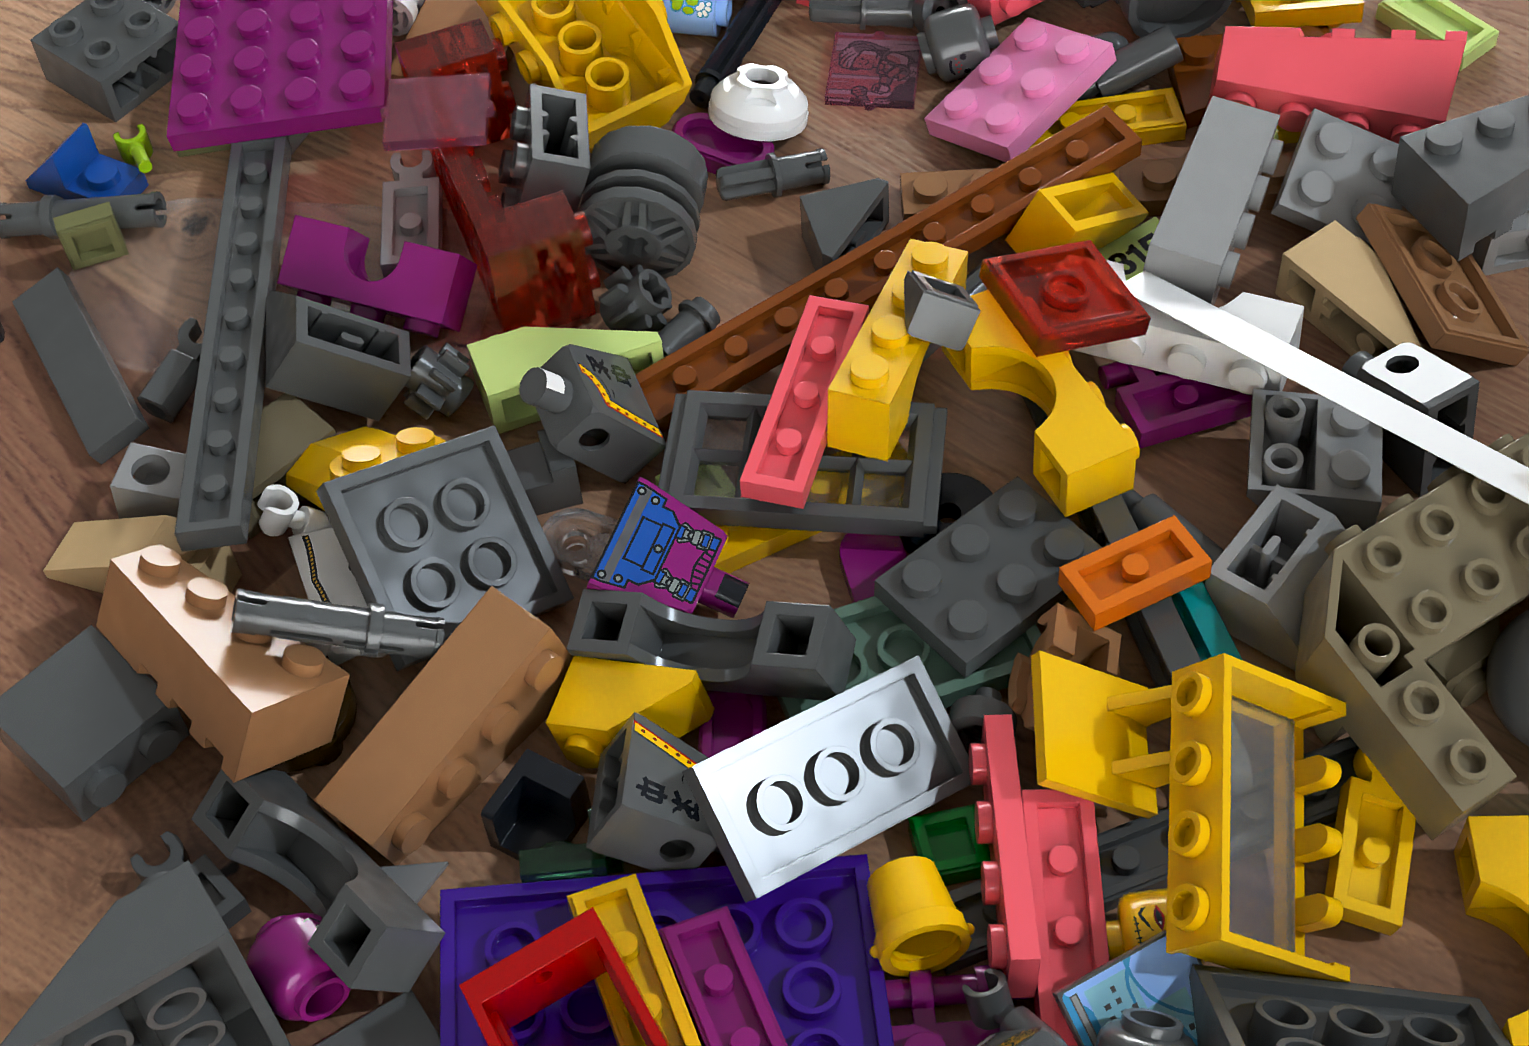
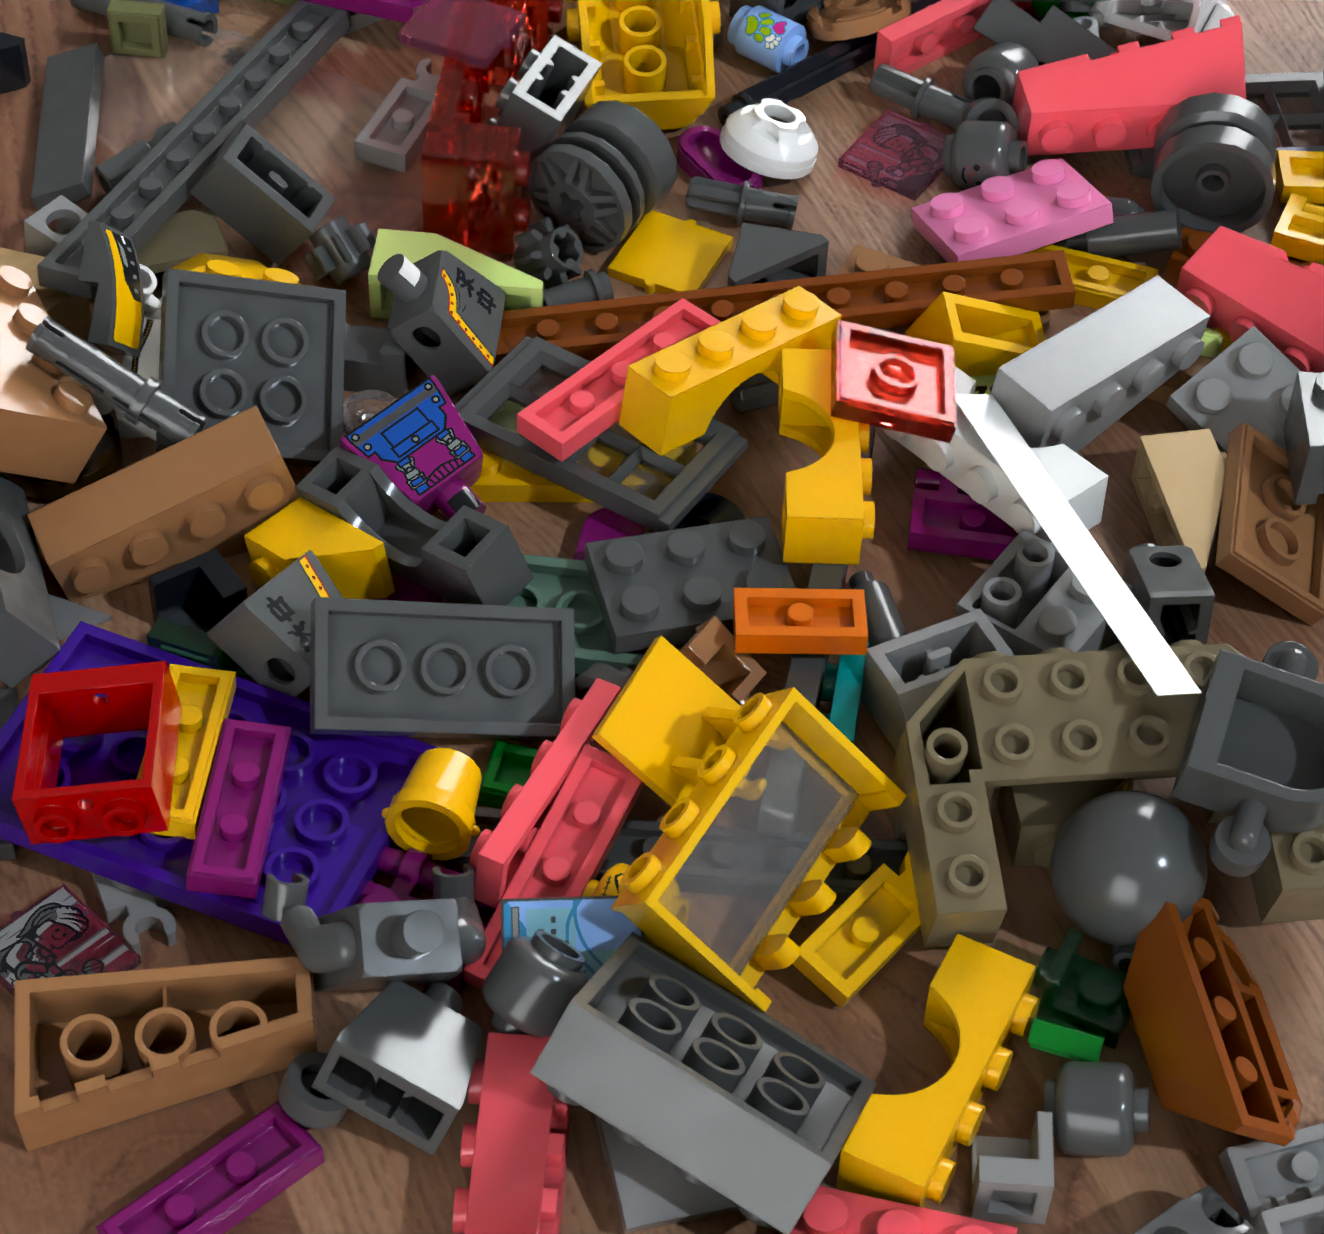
camera: 20 degrees right, 5 degrees down
magenta arch [277,215,478,338] -> none
slope [904,270,981,351] -> none
none -> slope [78,221,144,357]
none -> yellow piece [607,210,733,294]

